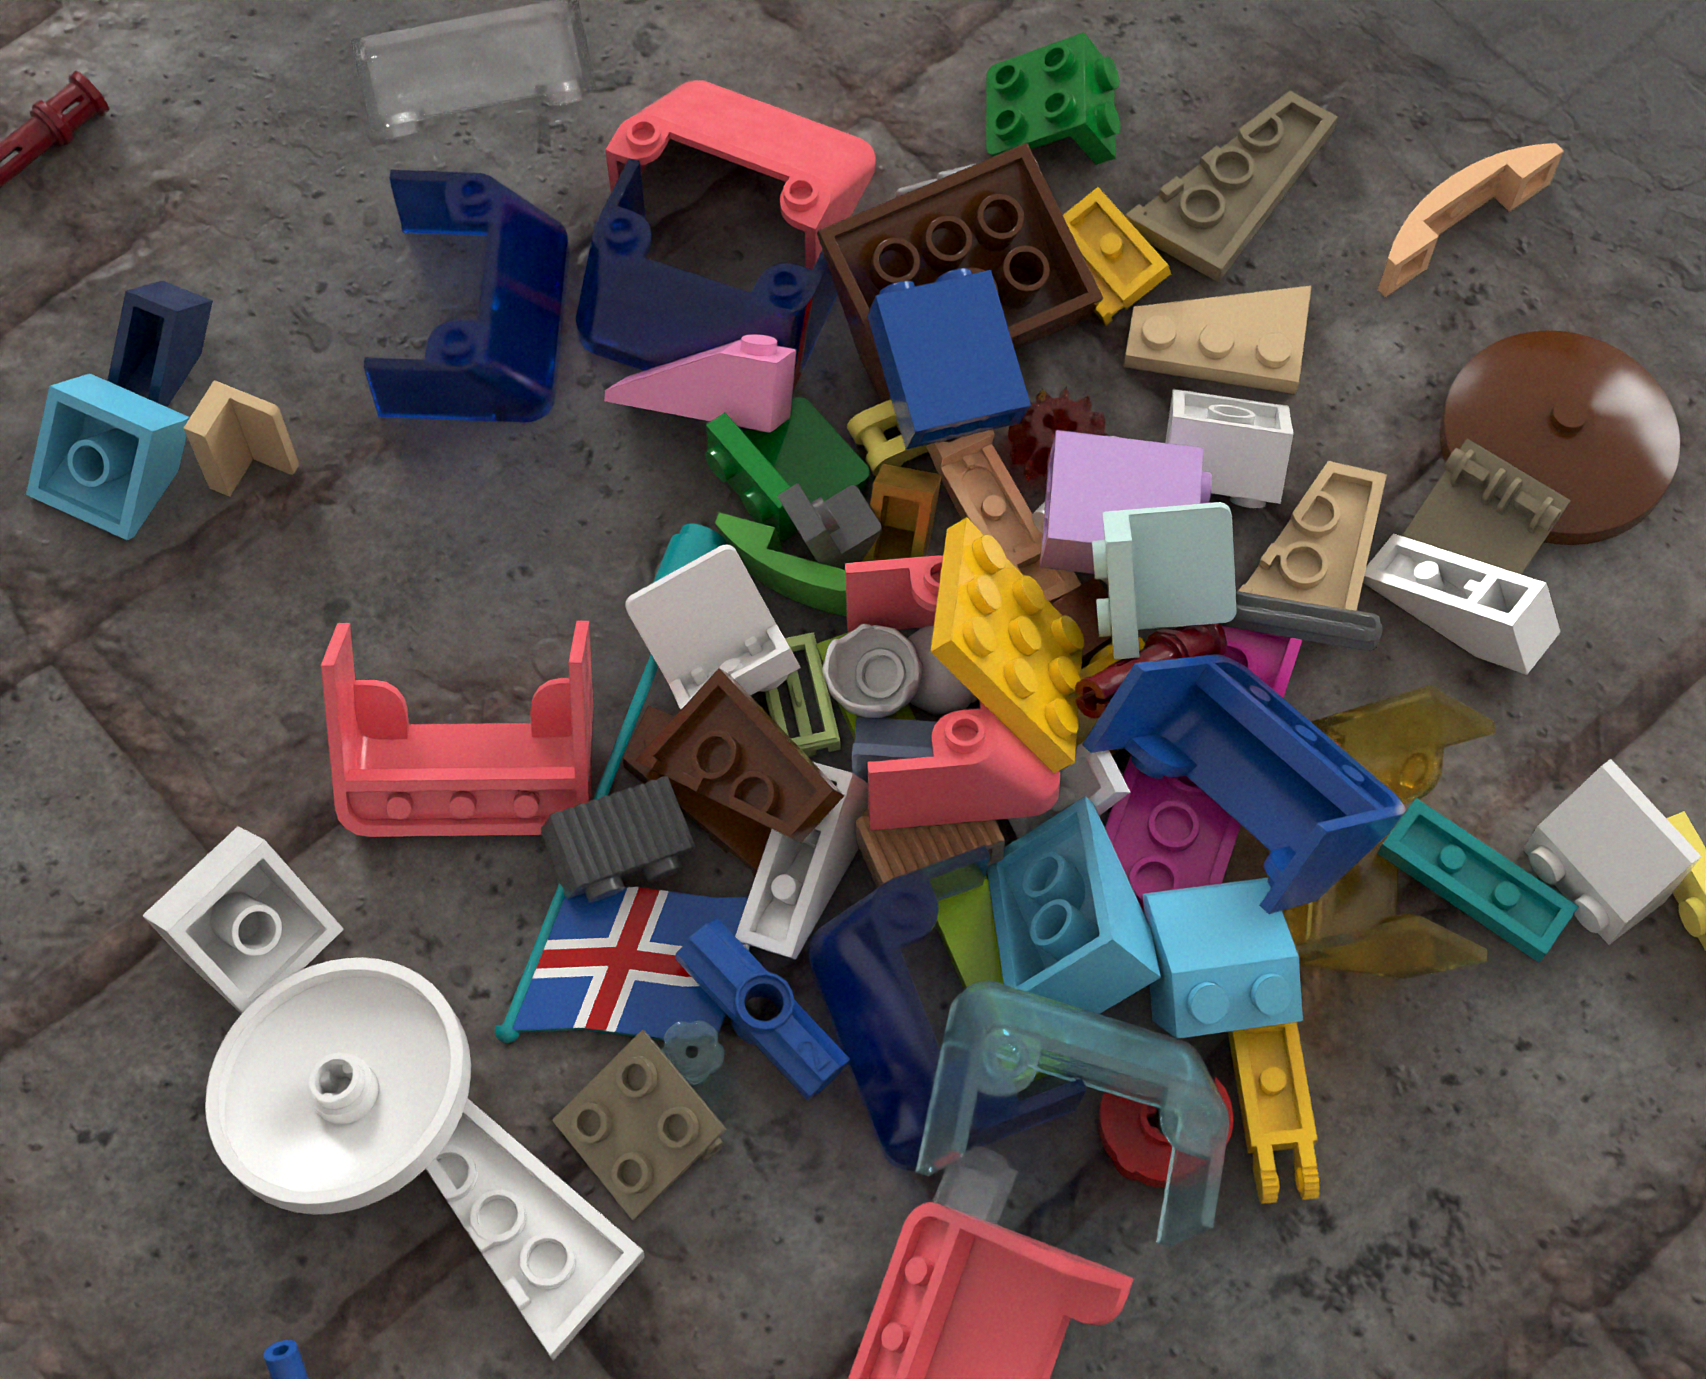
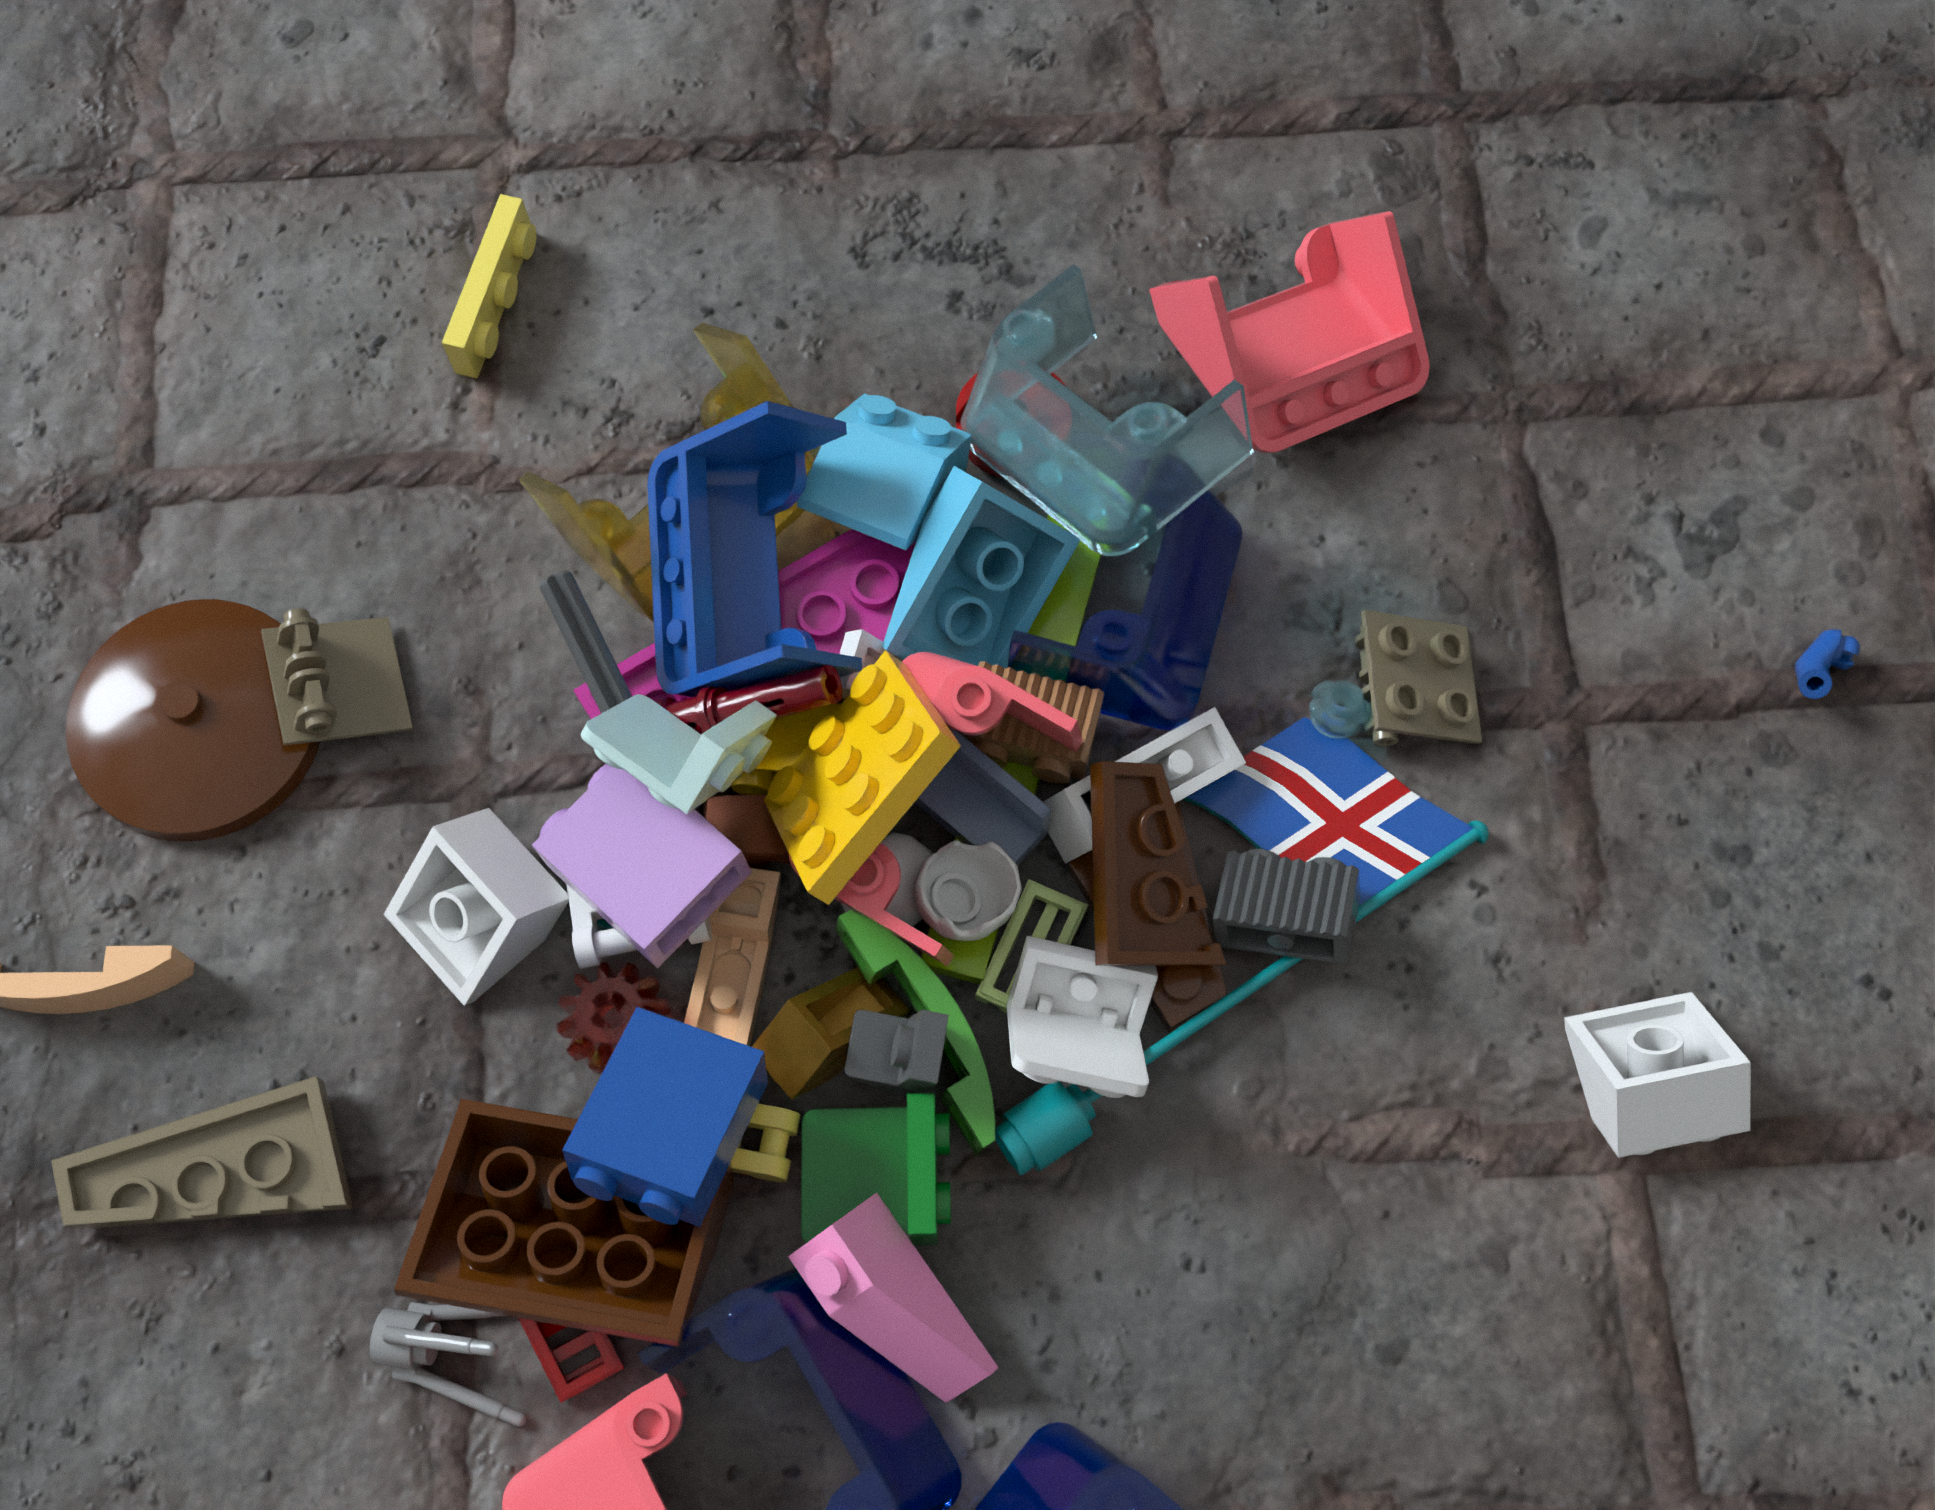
camera: 140 degrees left, 5 degrees up
white dish [205,958,471,1214] -> none
coral windscreen [321,621,593,837] -> none
white wing [426,1098,645,1361] -> none
blue piece [675,918,851,1101] -> none
green bracket [986,32,1120,165] -> none
yellow plate [1063,187,1171,325] -> none
tan wing [1124,286,1311,394] -> none
yellow hinge [1228,1022,1320,1204] -> none
tan wing [1239,461,1387,611] -> none
white slope [1363,534,1560,675] -> none
teal plate [1377,798,1579,963] -> none
white slope [1523,759,1702,945] -> none

